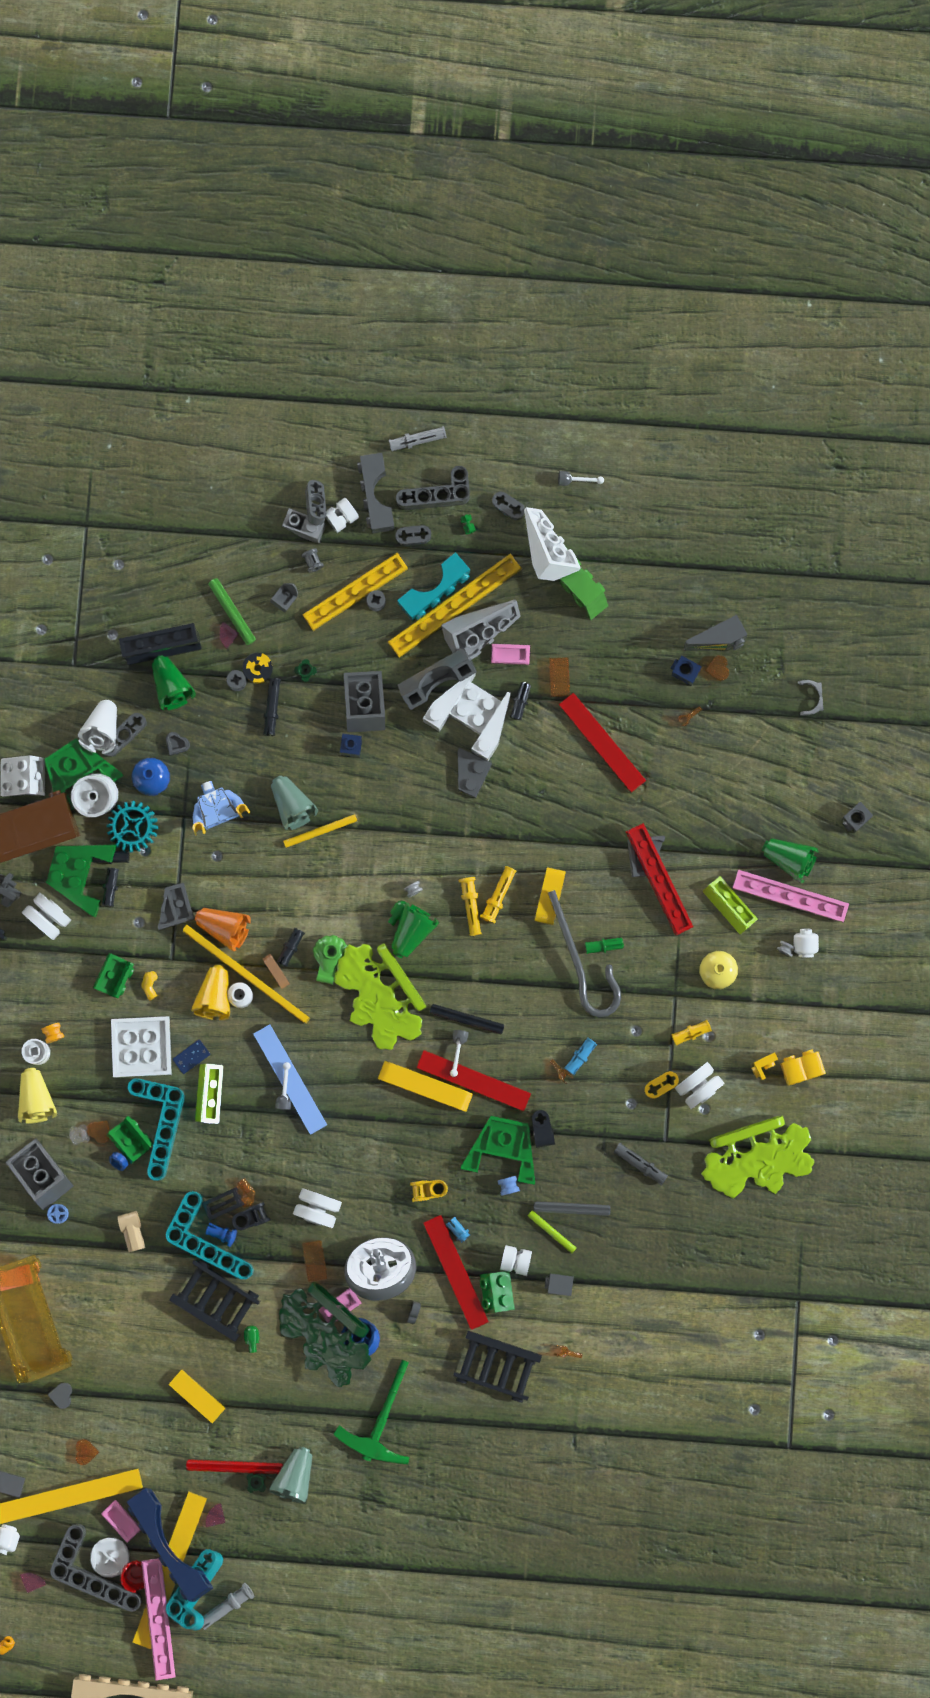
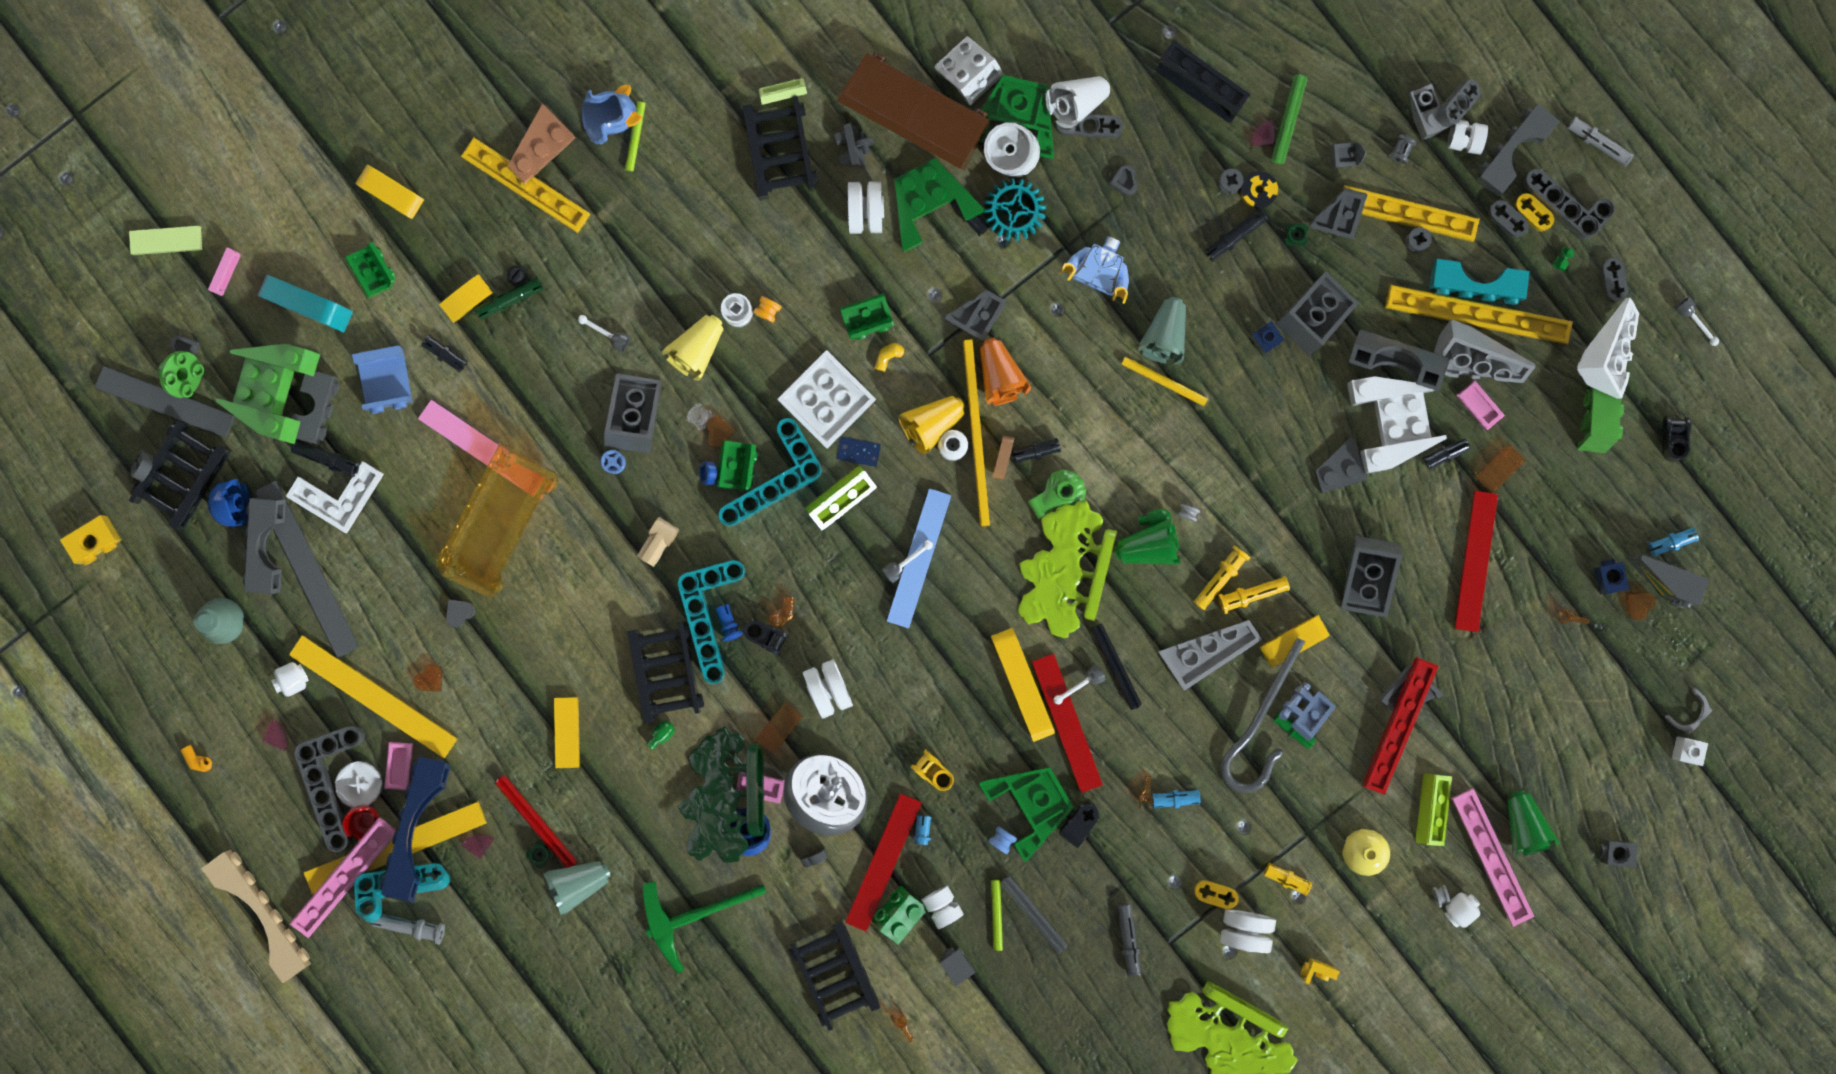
camera: 40 degrees right, 5 degrees up
black pin [101,868,119,908] -> none
blue cylinder [132,758,170,796] -> none
green cone [152,656,196,710] -> none
black tile [202,1187,245,1221] -> none
yellow brick [780,1049,826,1086] -> none
none -> light grey wing [1158,620,1262,691]
none -> sand blue plate [1279,682,1336,741]
none -> dark grey wing [1310,188,1367,239]
none -> dark grey slope [1341,536,1402,618]
none -> yellow beam [1514,193,1554,232]
none -> dark azure pin [1648,527,1699,557]
none -> black piece [1662,416,1691,462]
none -> white brick [1672,737,1708,766]

